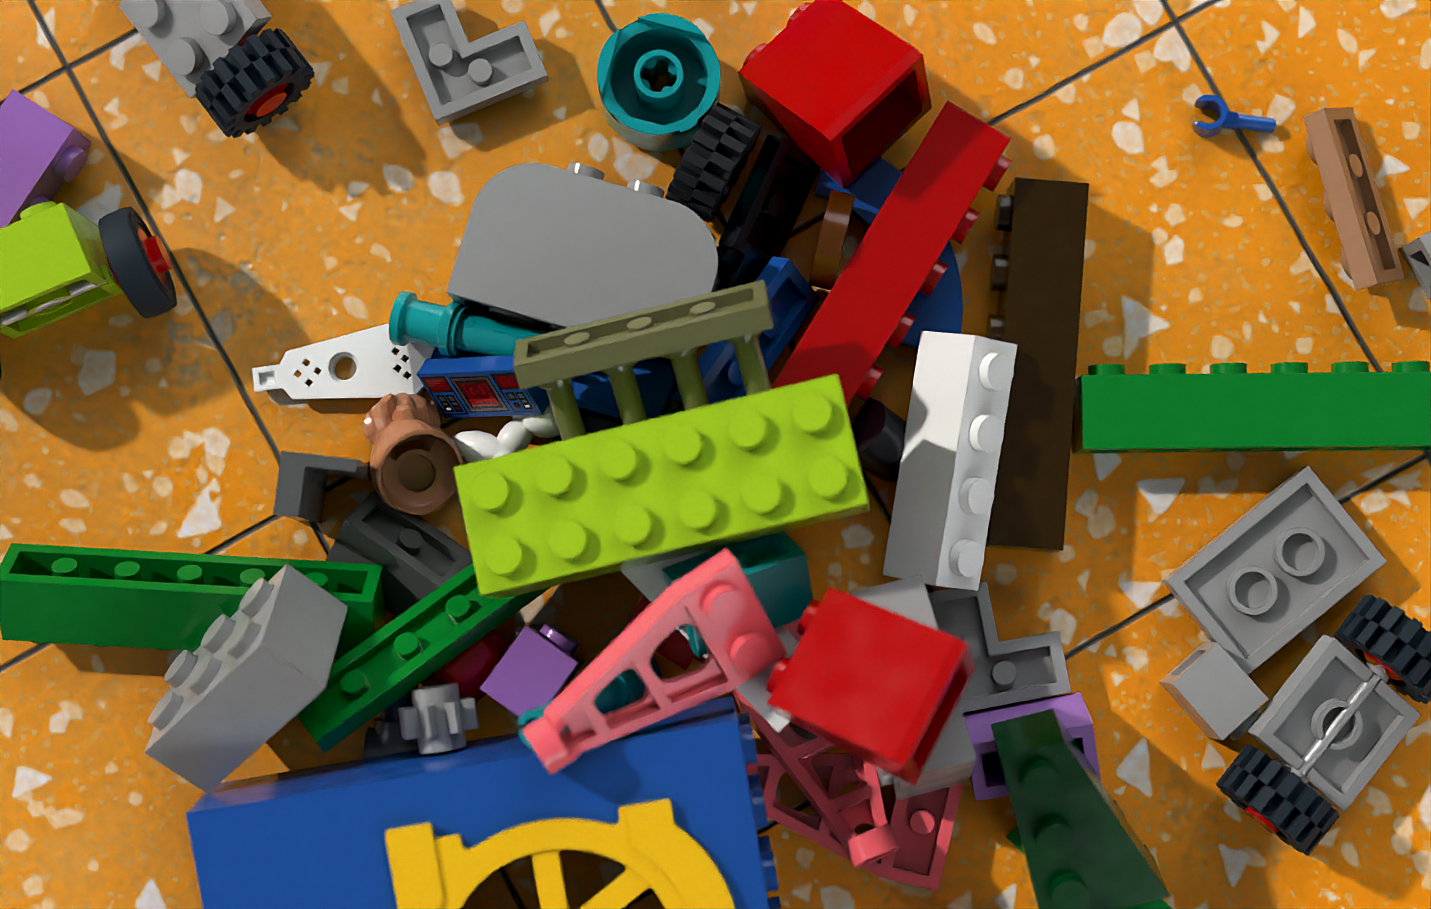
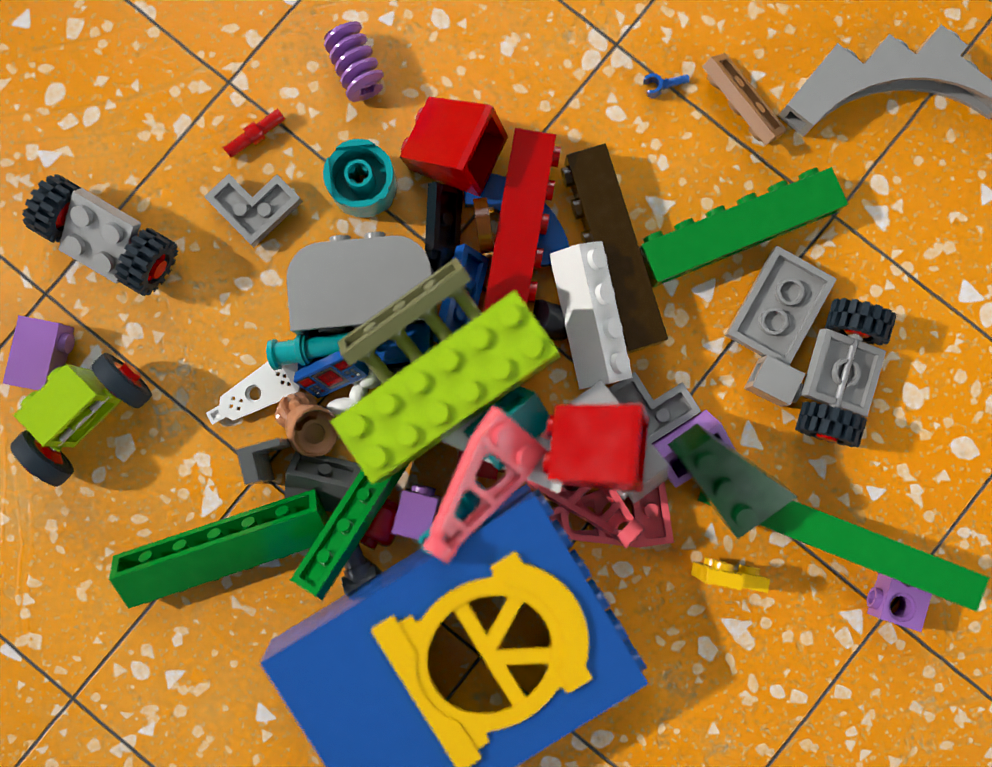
camera: 20 degrees left, 0 degrees up
light grey brick [144,564,348,794] -> none
light grey gear [398,682,479,754] -> none
black tyre [665,102,762,223] -> none

